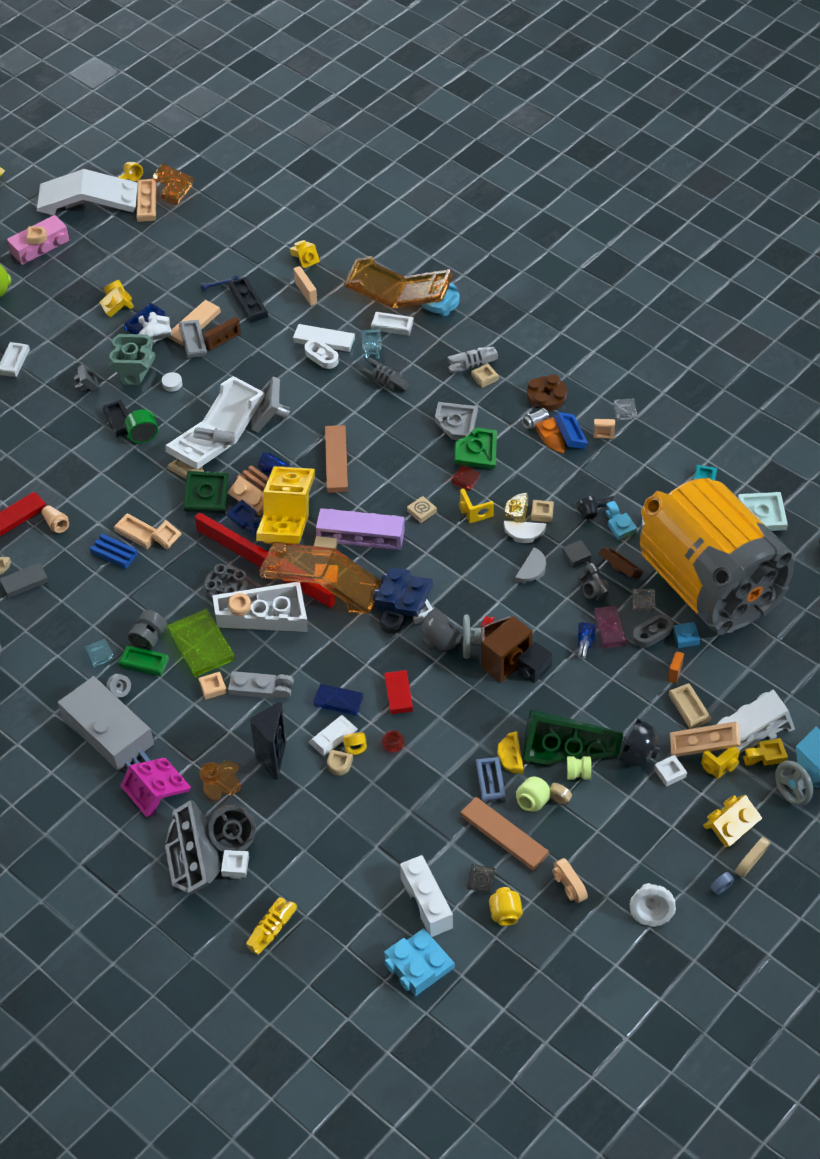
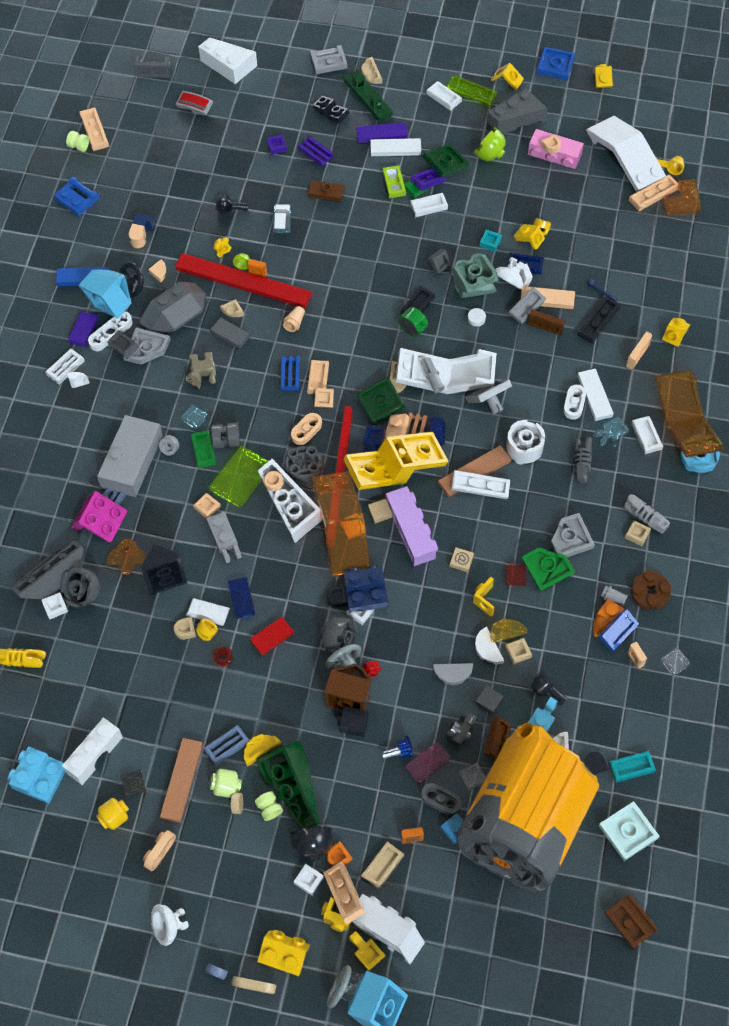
camera: 60 degrees right, 10 degrees up
none -> dark tan animal [186,352,216,389]
none -> light nougat plate [291,413,322,445]
none -> orange tile [327,841,353,867]
none -> white tile [451,470,510,499]
none -> teal tile [480,230,502,252]
none -> white brick [506,420,545,465]

